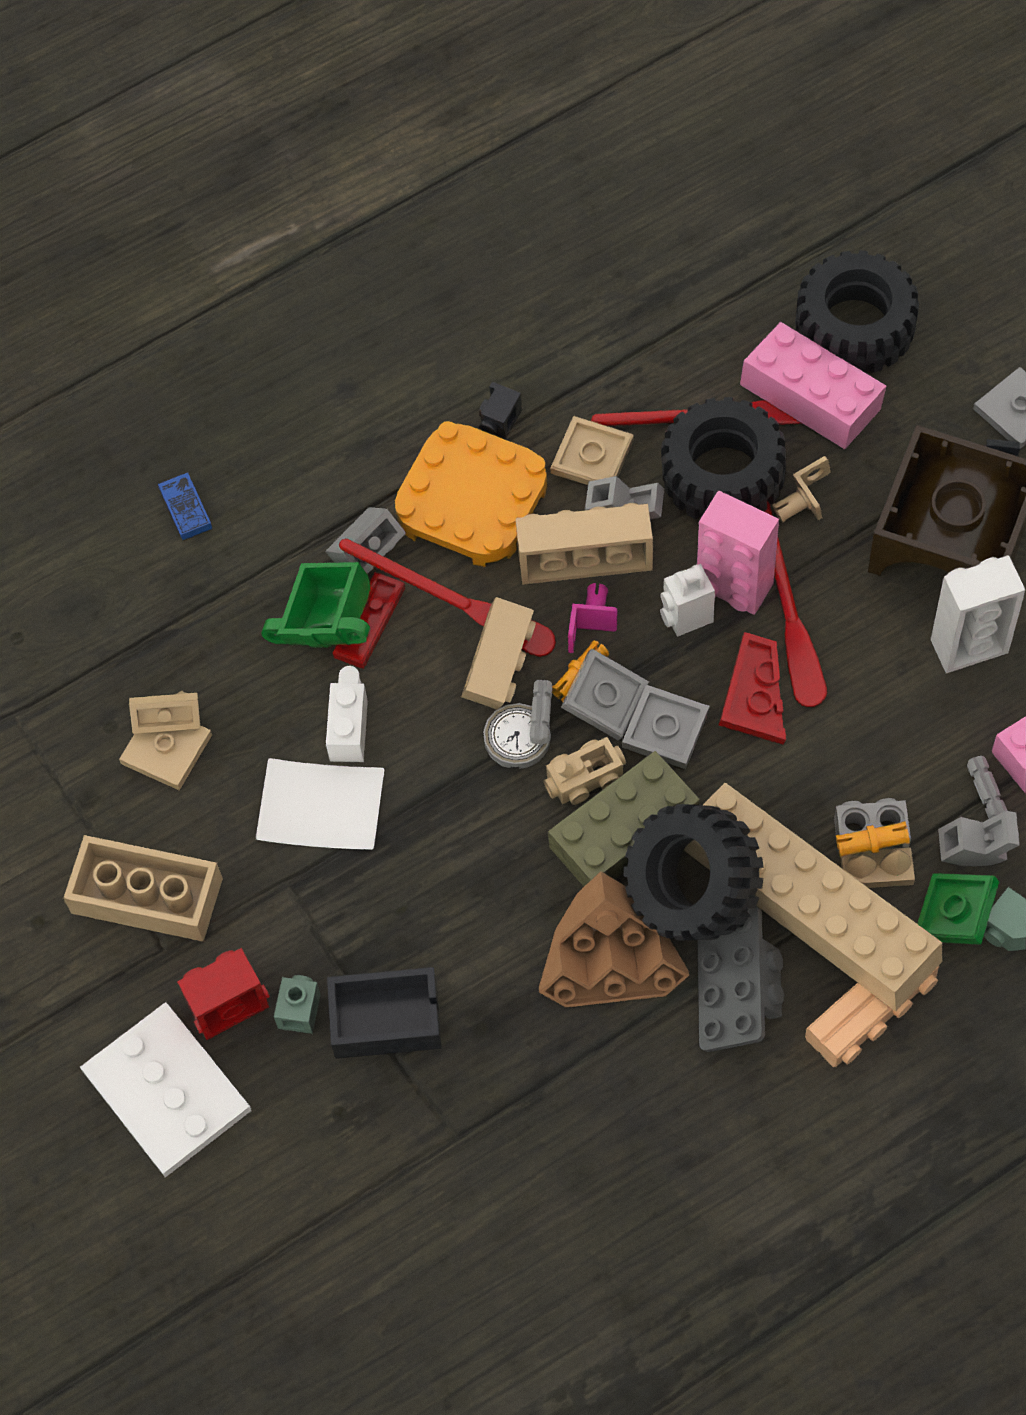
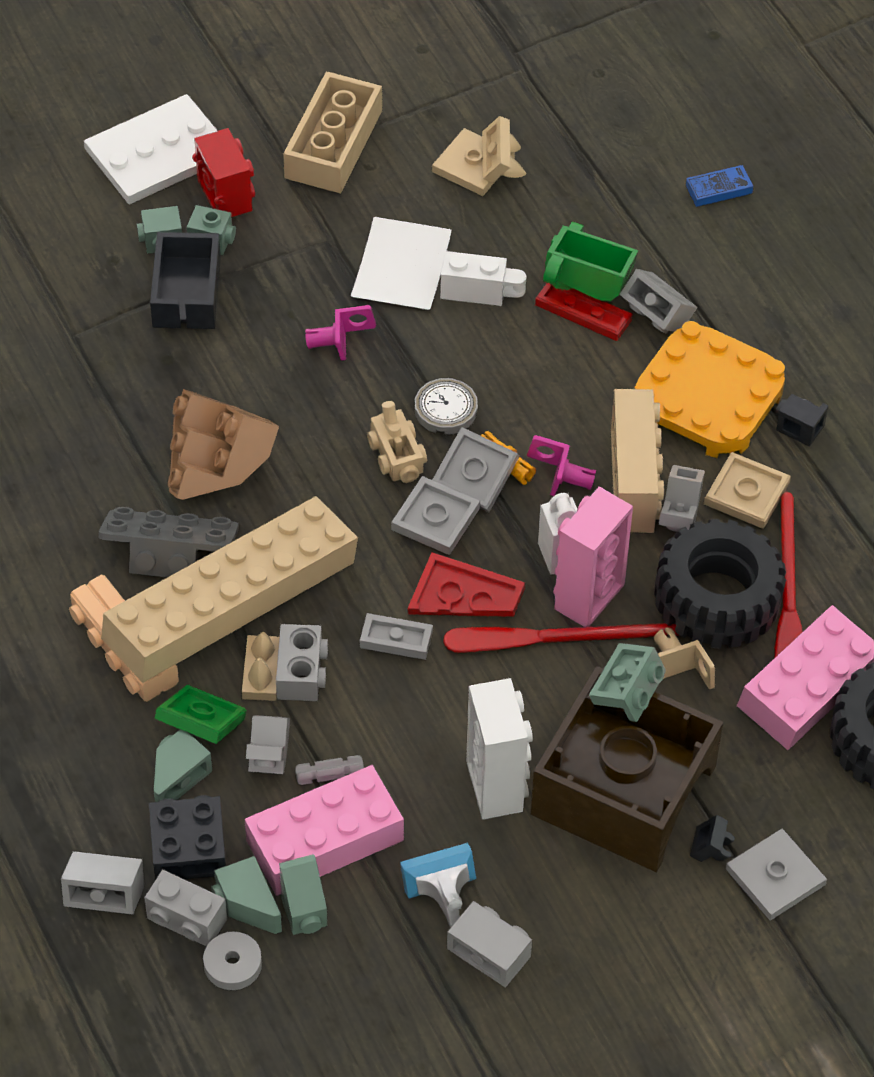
camera: 90 degrees right, 10 degrees down
red piece [339,538,556,657] -> none
tan brick [461,597,536,710] -> none
light grey axle [530,680,552,745] -> none
olive brick [548,751,700,886] -> none
black tyre [624,804,764,940] -> none
light orange pin [836,821,910,857] -> none
none -> sand green brick [137,206,182,254]
none -> dark pink bracket [305,305,376,361]
none -> light grey plate [360,613,433,660]
none -> sand green bracket [589,643,666,722]

